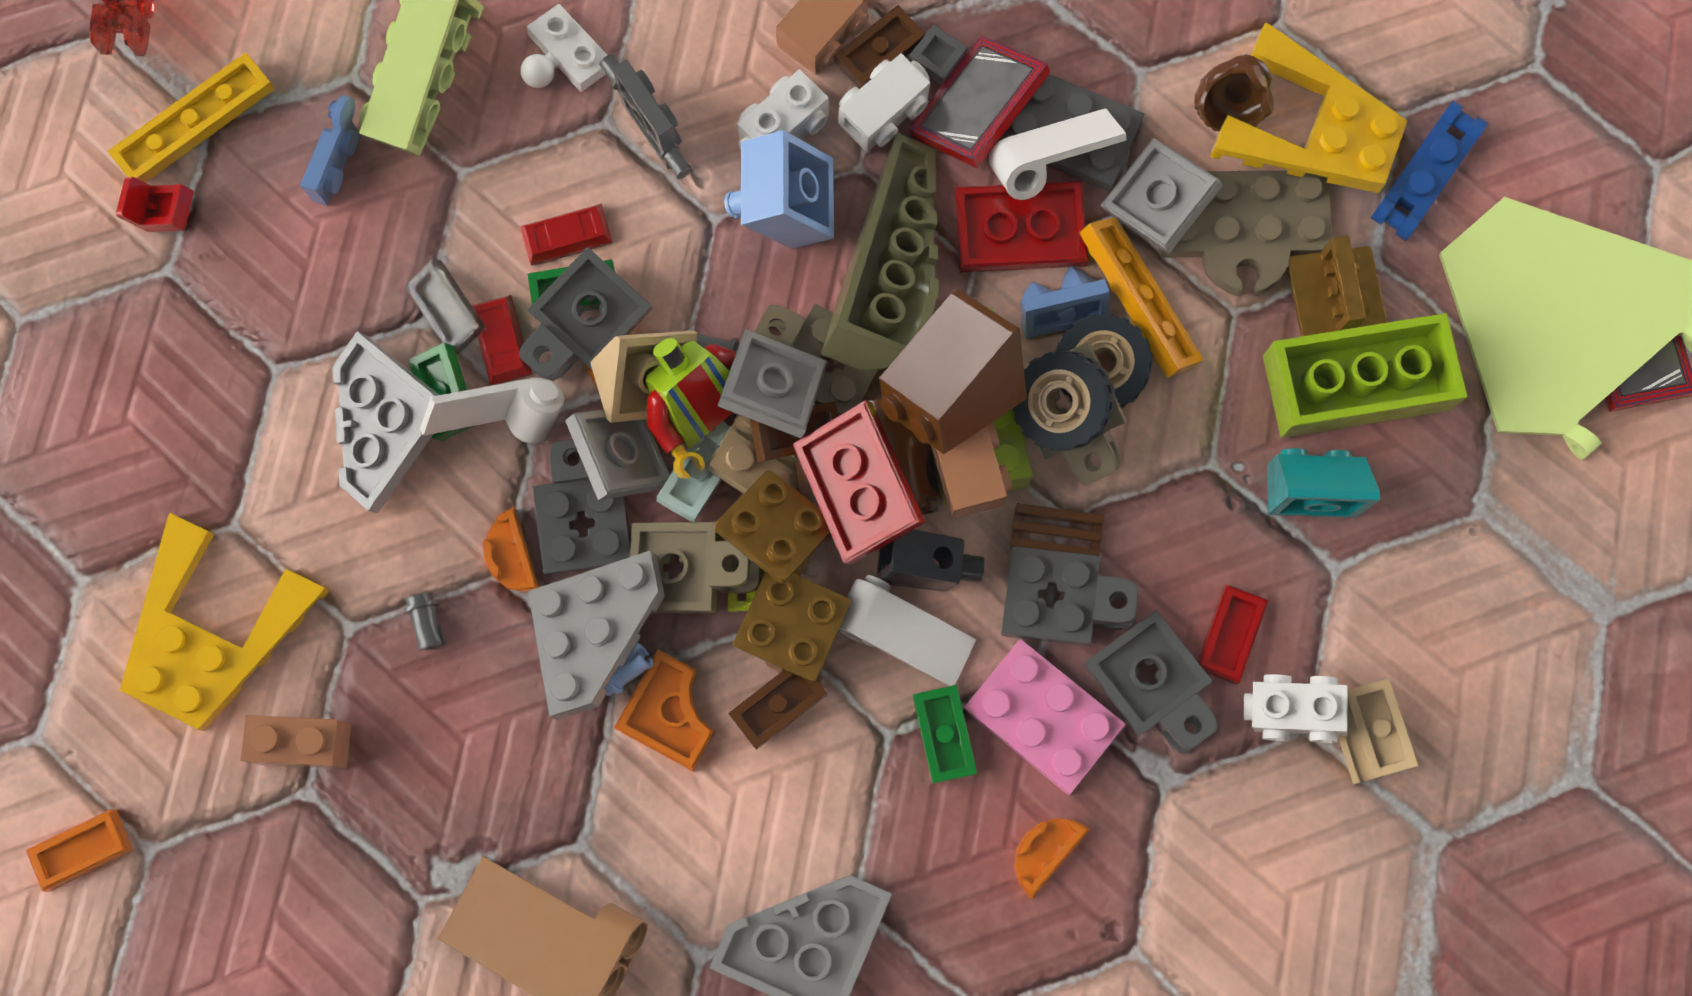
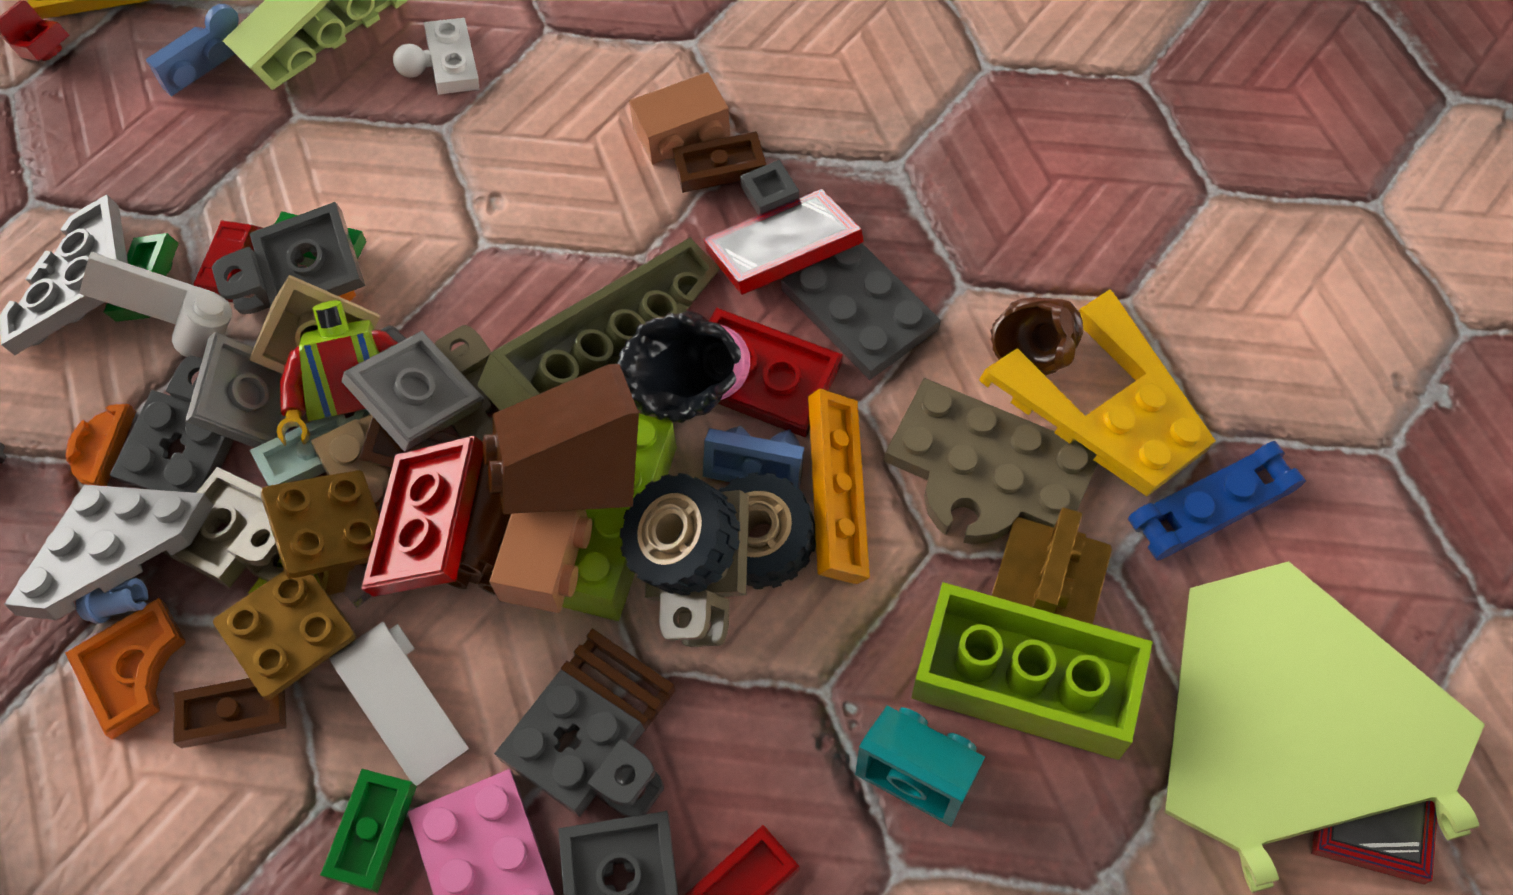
camera: 30 degrees right, 15 degrees down
clear smoke tile [405,259,486,354] -> none
red tile [520,203,613,266] -> none
dark grey plate [599,54,692,179] -> none
light blue brick [724,130,834,249] -> none
white brick [737,69,829,148] -> none
white brick [838,53,930,153] -> none
black torso [876,529,985,592] -> none
white door [989,108,1127,200] -> none
light grey tile [1101,138,1223,254] -> none
none -> black hair [617,311,750,423]

